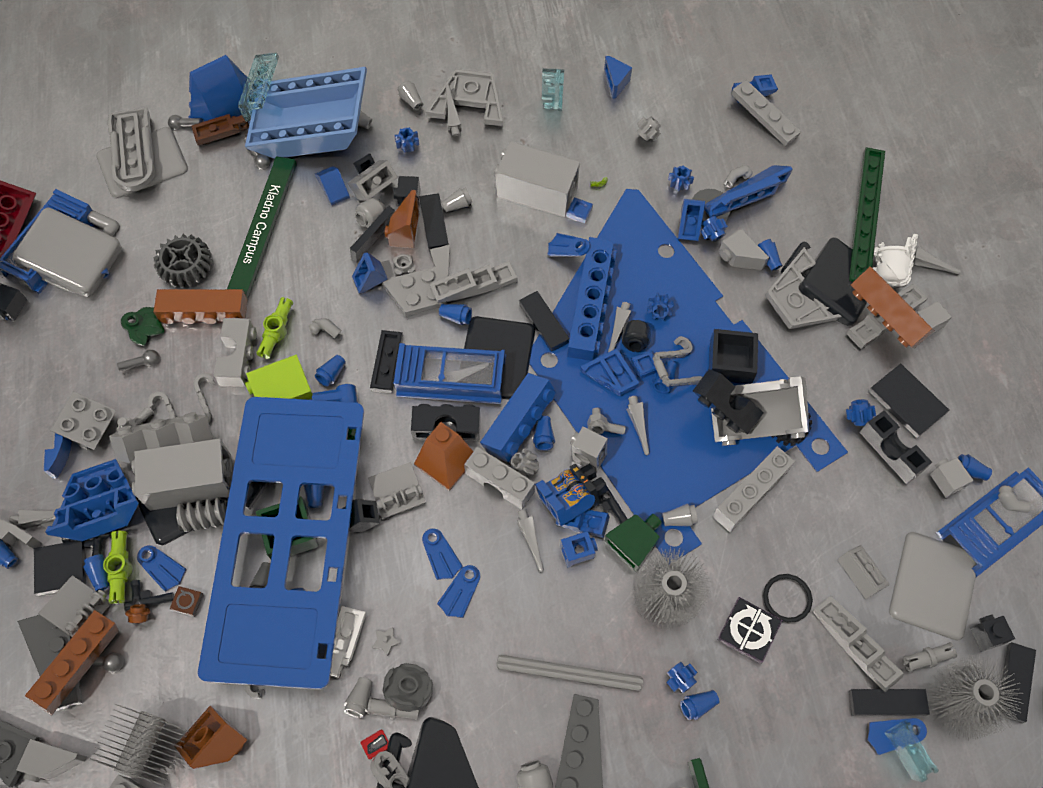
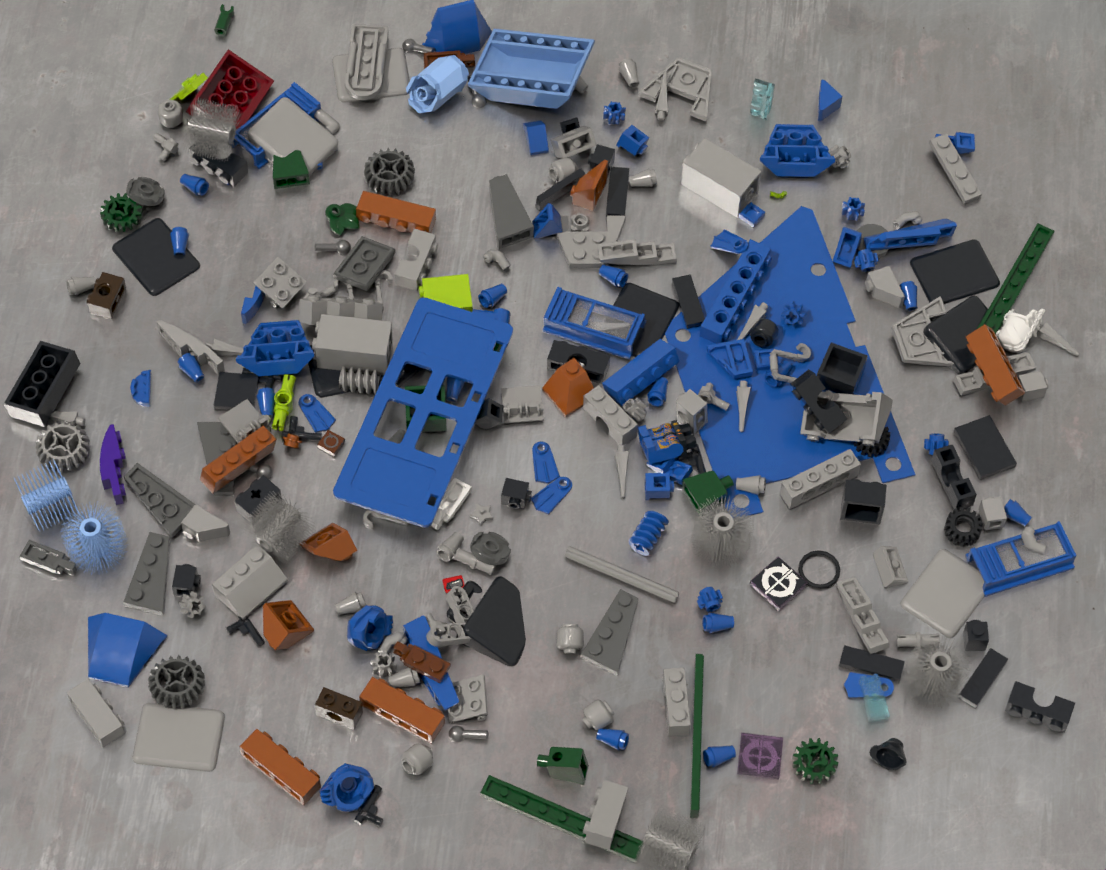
camera: 15 degrees right, 5 degrees down
dark green tile [227,156,296,299] -> none
clear light blue fence [238,53,279,121] -> none
lime pin [256,297,293,359] -> none
black tile [370,330,403,393] -> none
none -> black brick [234,475,282,525]
none -> dark green torso [273,150,310,189]
none -> dark grey tile [333,236,396,291]
none -> light blue brick [406,55,469,113]
none -> dark grey slope [489,174,534,249]
none -> black brick [501,478,532,509]
none -> blue brick [616,125,649,156]
none -> blue piece [628,511,669,556]
none -> blue wedge [760,124,835,177]
none -> black piece [840,479,887,525]
none -> black piece [910,239,1000,304]
none -> black tyre [944,507,983,547]

